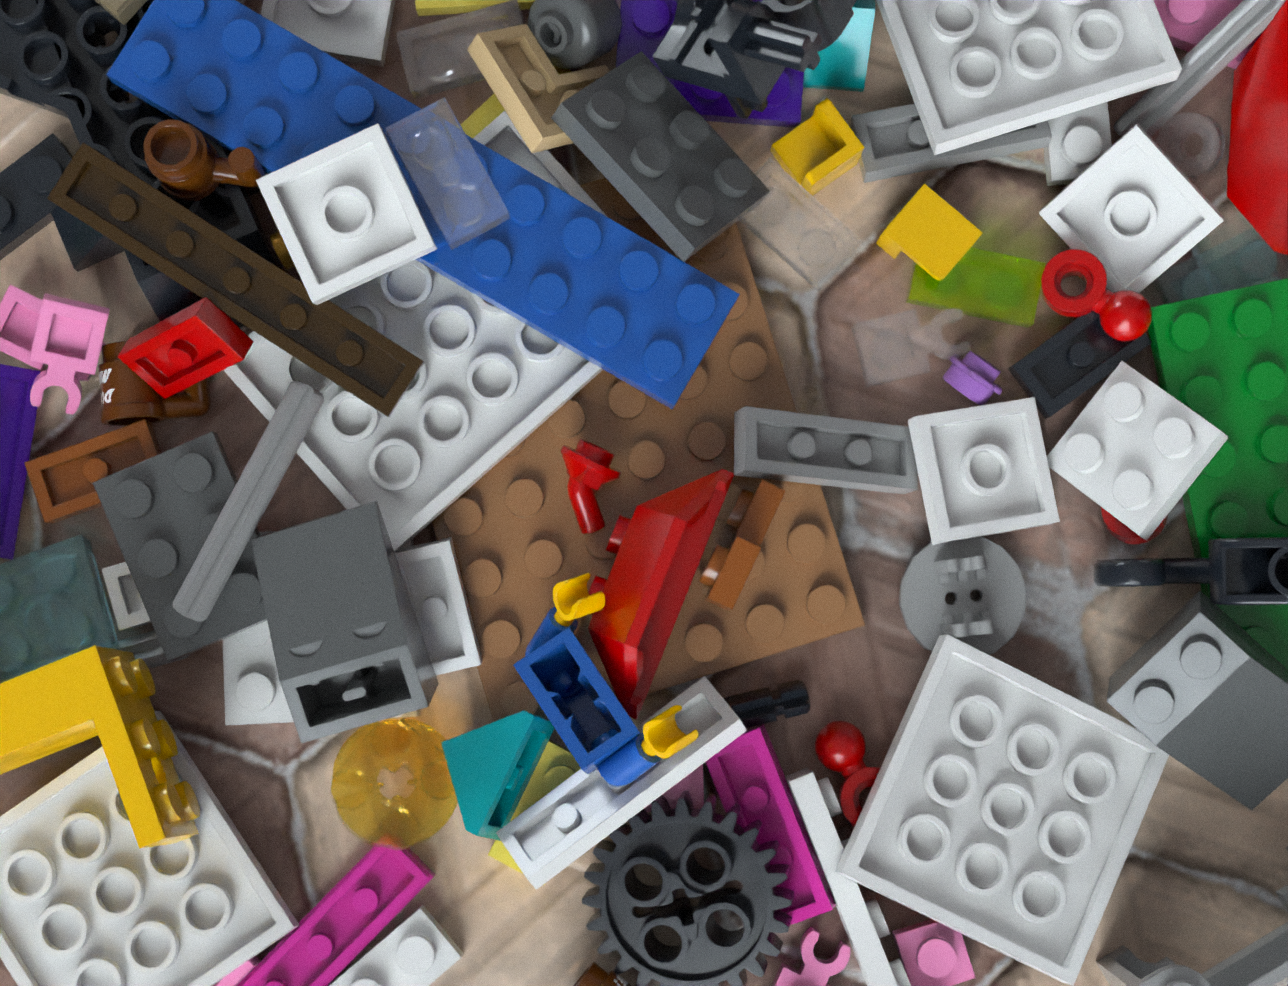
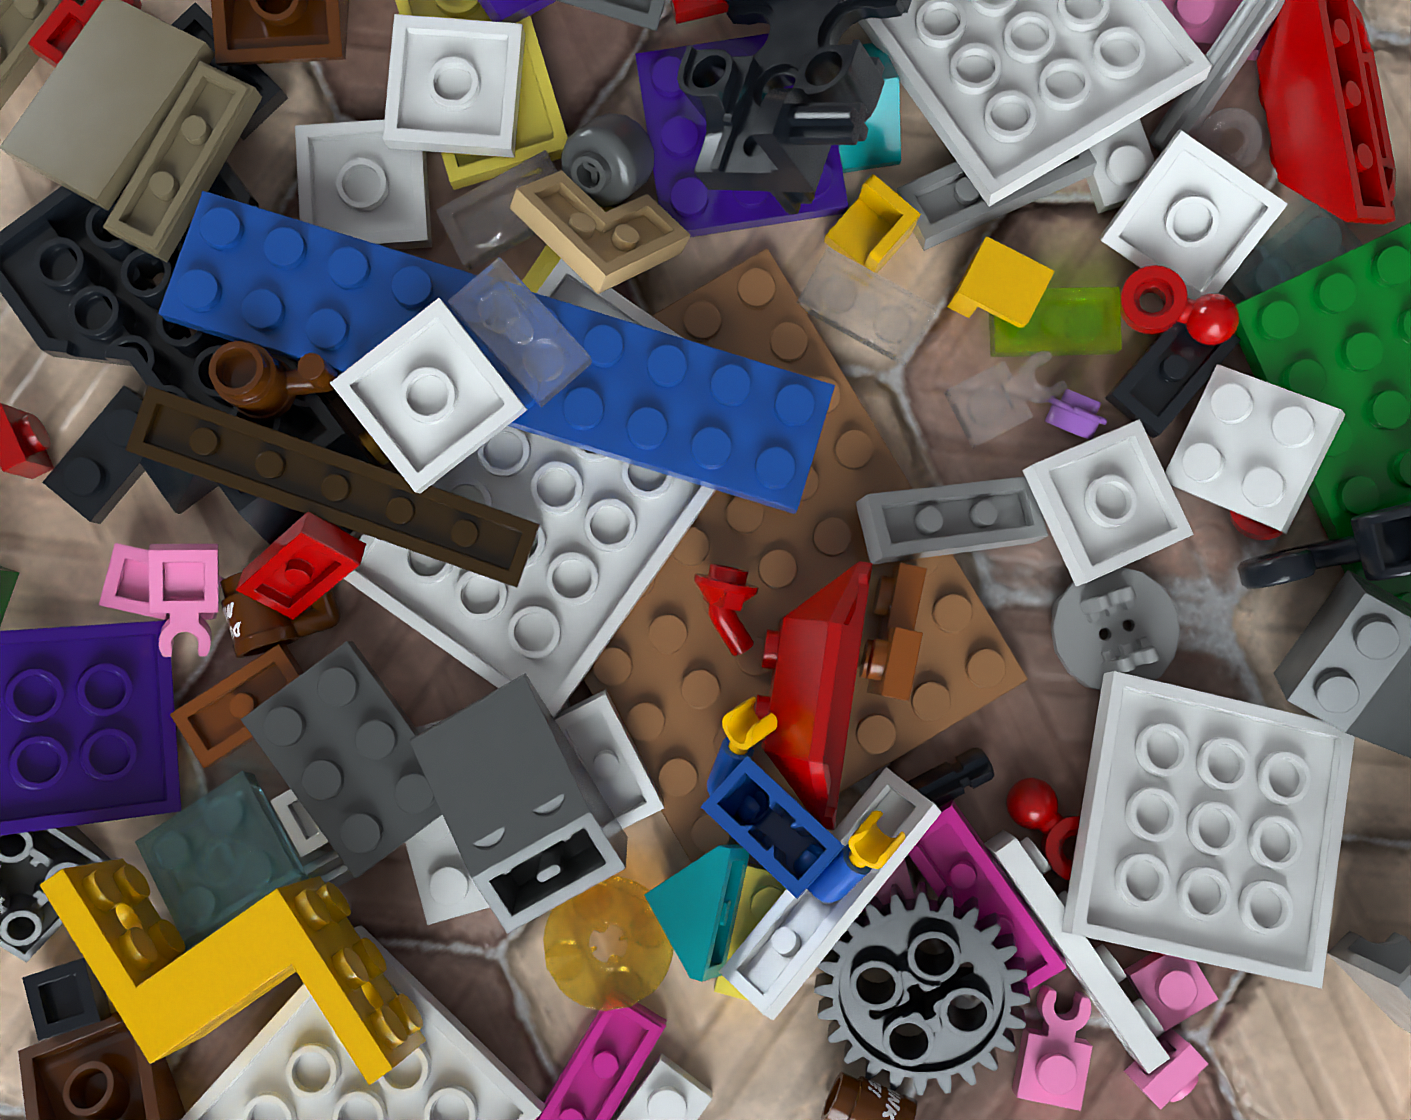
camera: 10 degrees left, 0 degrees up
light grey axle [173,380,324,622] -> none
dark grey plate [551,51,771,262] -> none

